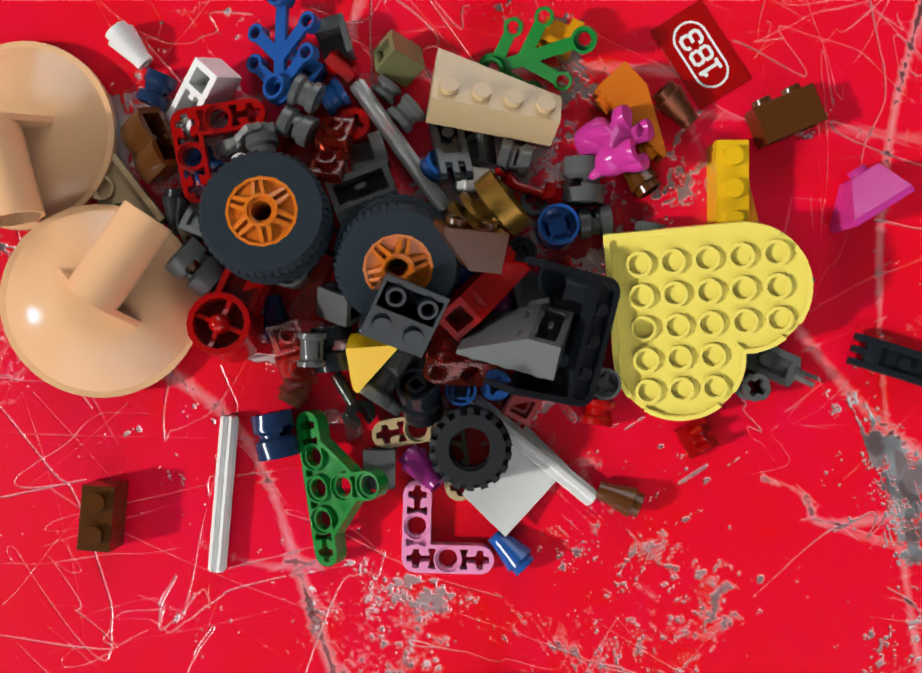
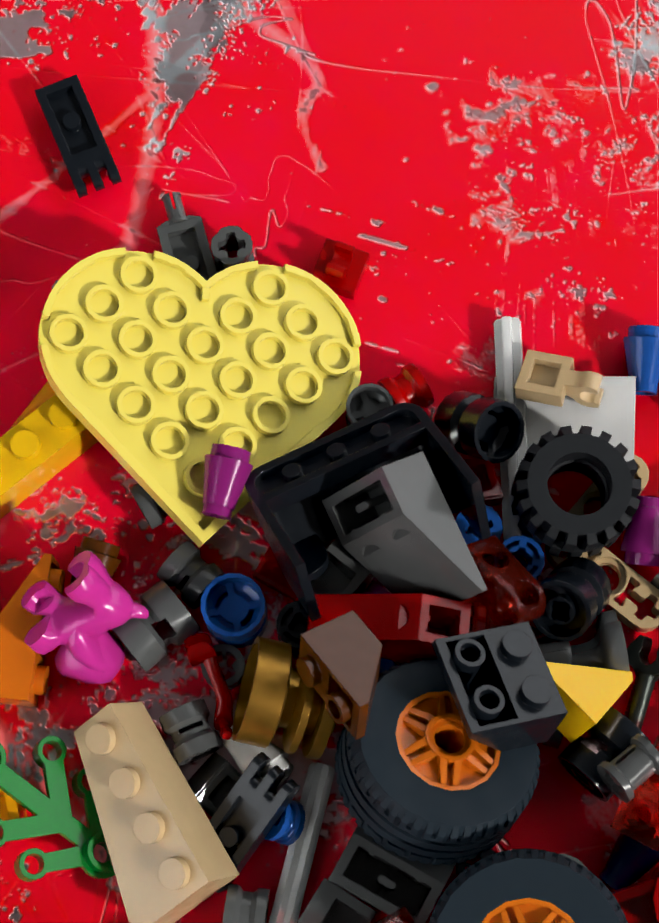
camera: 125 degrees left, 15 degrees down
clear red slope [286,258,334,322] -> none
dark grey panel [316,280,361,328] -> none
reddish brown cone [596,480,645,518] -> none
none -> magenta cone [202,444,253,520]
none -> black wheel [434,390,524,463]
none -> tan plate [514,349,604,408]

